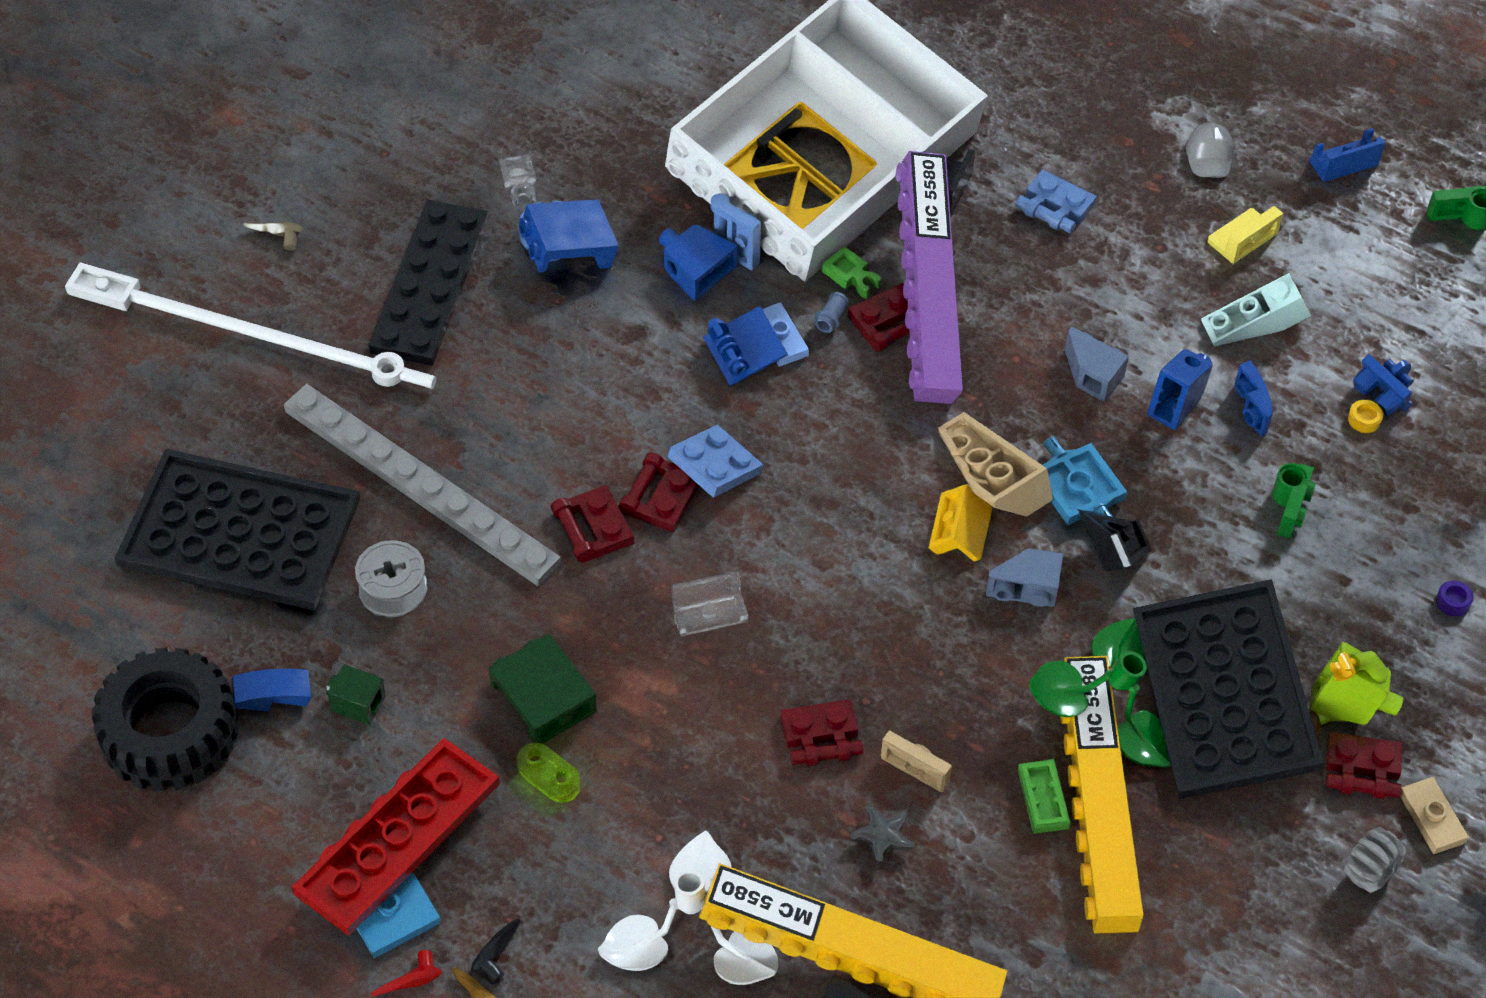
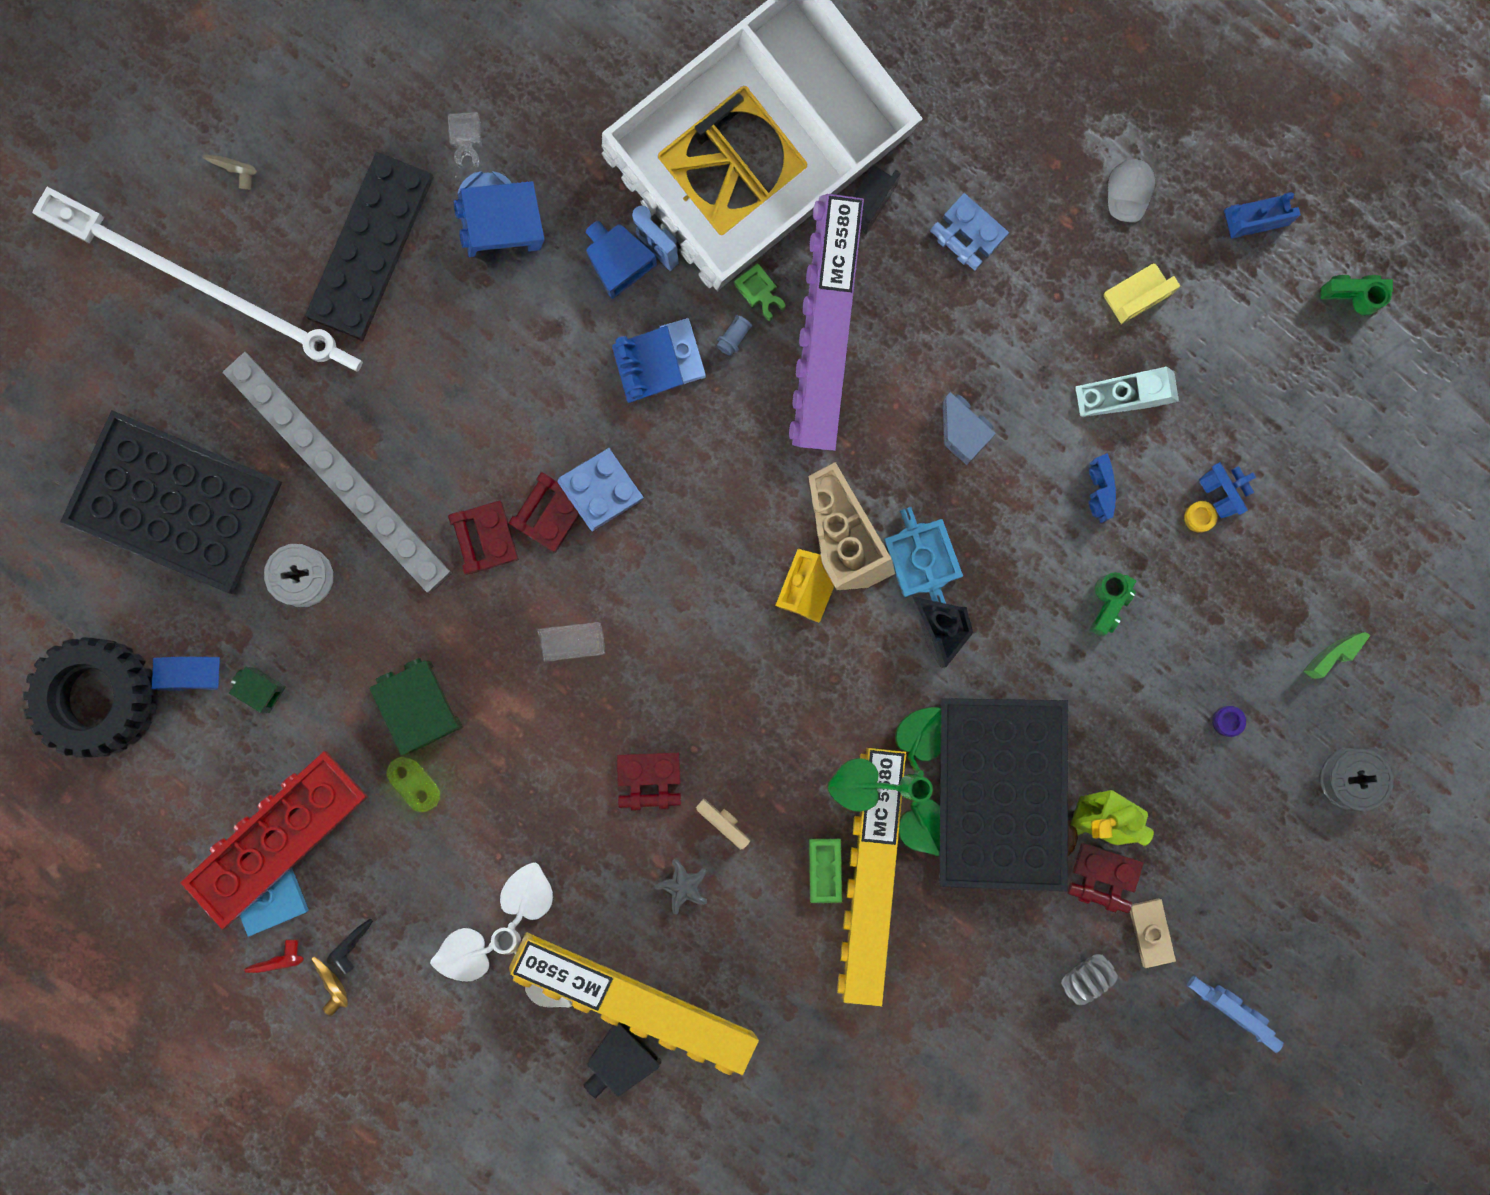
camera: 10 degrees right, 30 degrees up
dark red plate [848,283,910,352] -> none
sand blue slope [986,548,1063,607] -> none
blue torso [1147,349,1213,430] -> none

